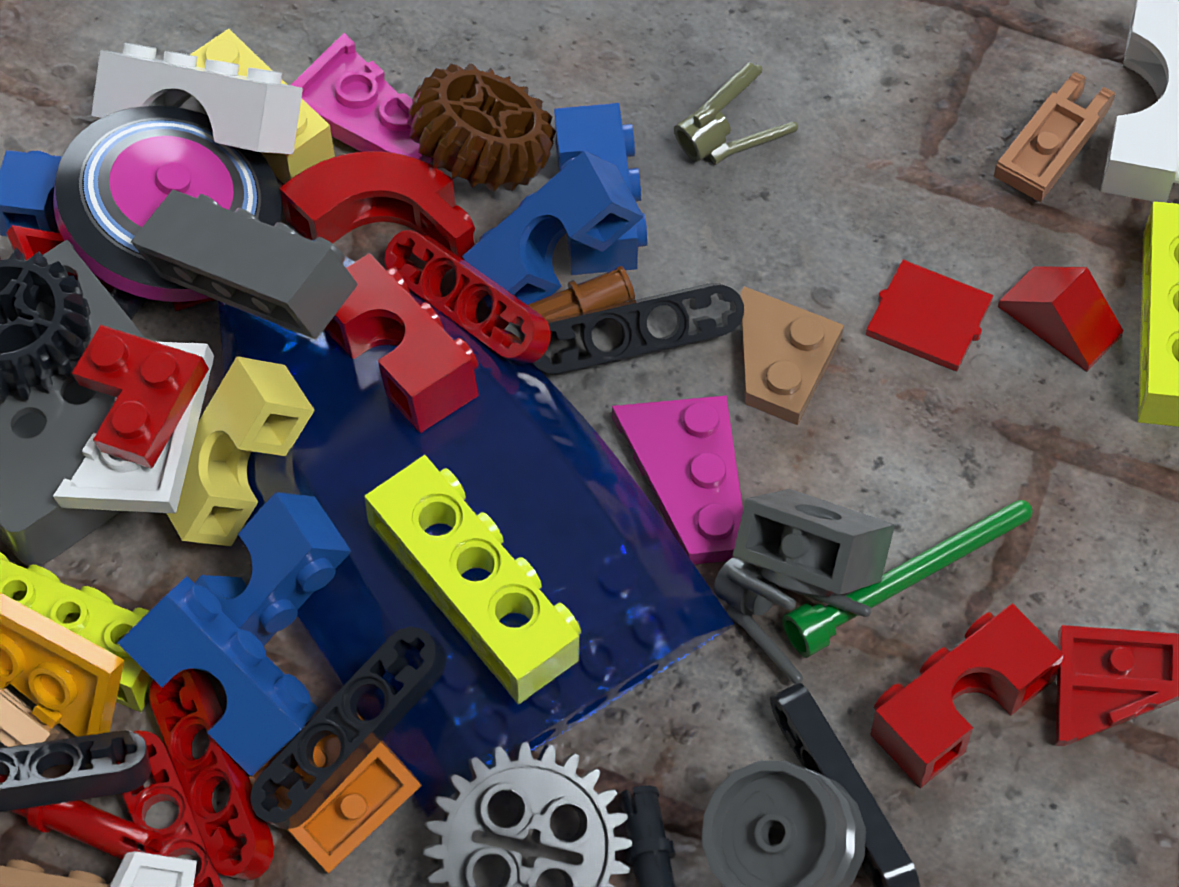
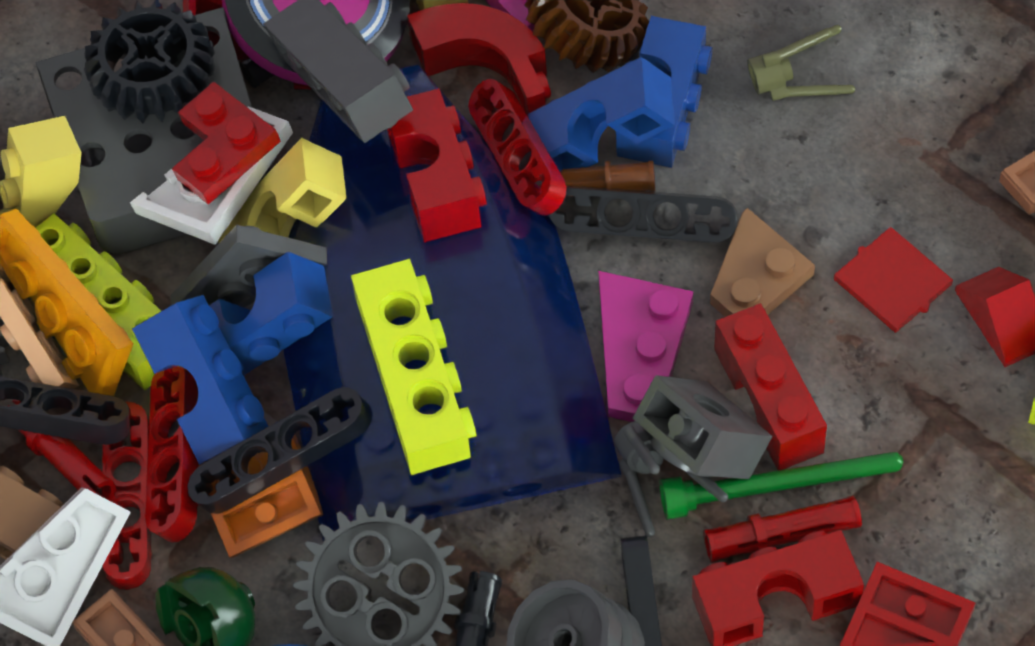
camera: 25 degrees right, 0 degrees up
none -> dark grey wing [171,225,327,307]
none -> red pin [703,495,862,562]
none -> red arch [714,303,827,470]

